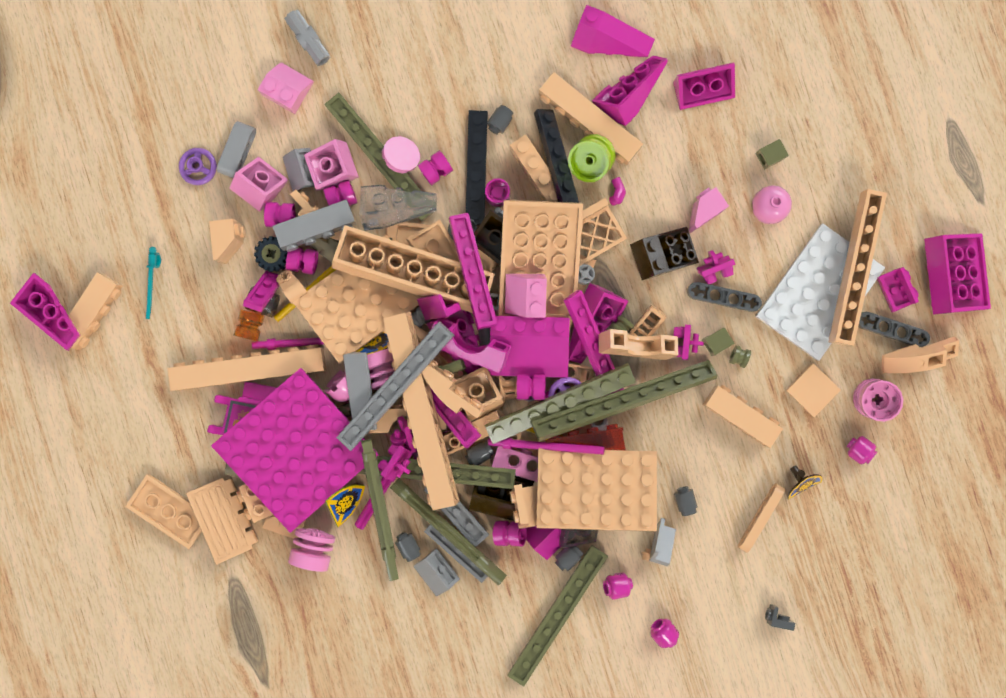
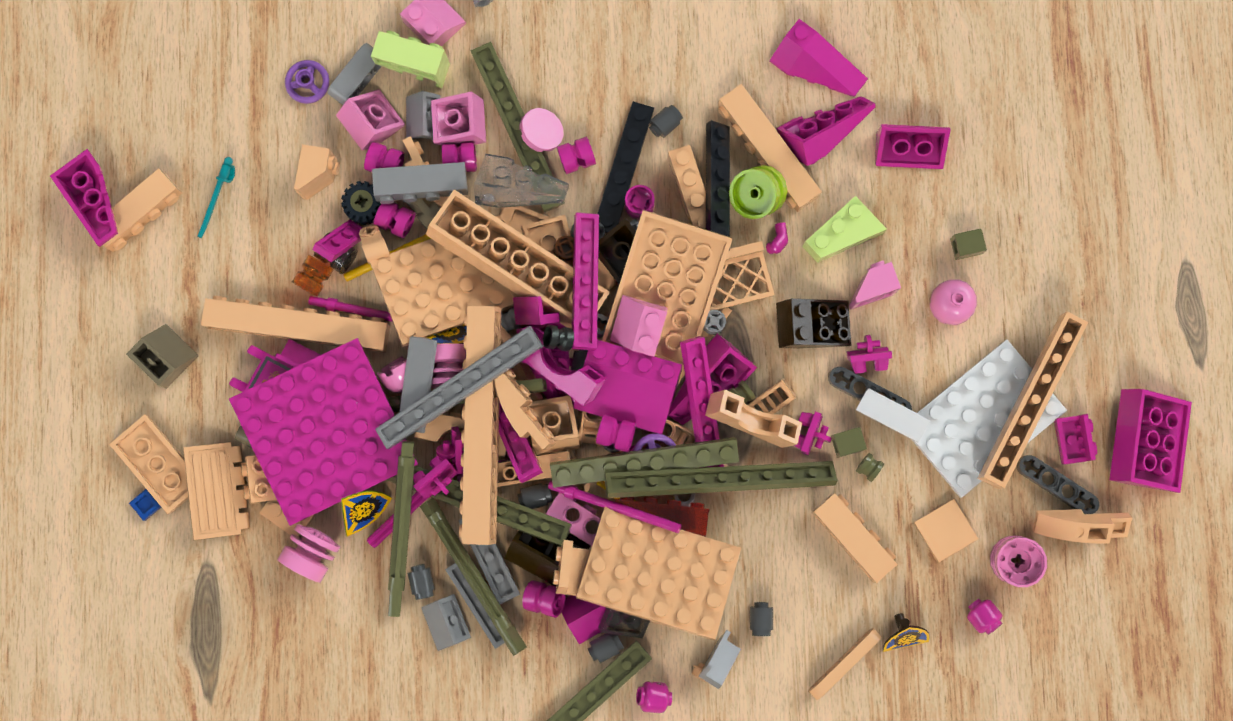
camera: 15 degrees right, 5 degrees down
none -> dark tan slope [126,324,199,389]
none -> blue tile [129,489,162,521]
none -> yellowish green wedge [371,31,450,88]
none -> pearl dark grey wheel [543,325,574,351]
none -> reddish brown wheel [553,235,574,261]
none -> yellowish green wedge [802,196,887,263]
none -> white slope [856,388,931,442]

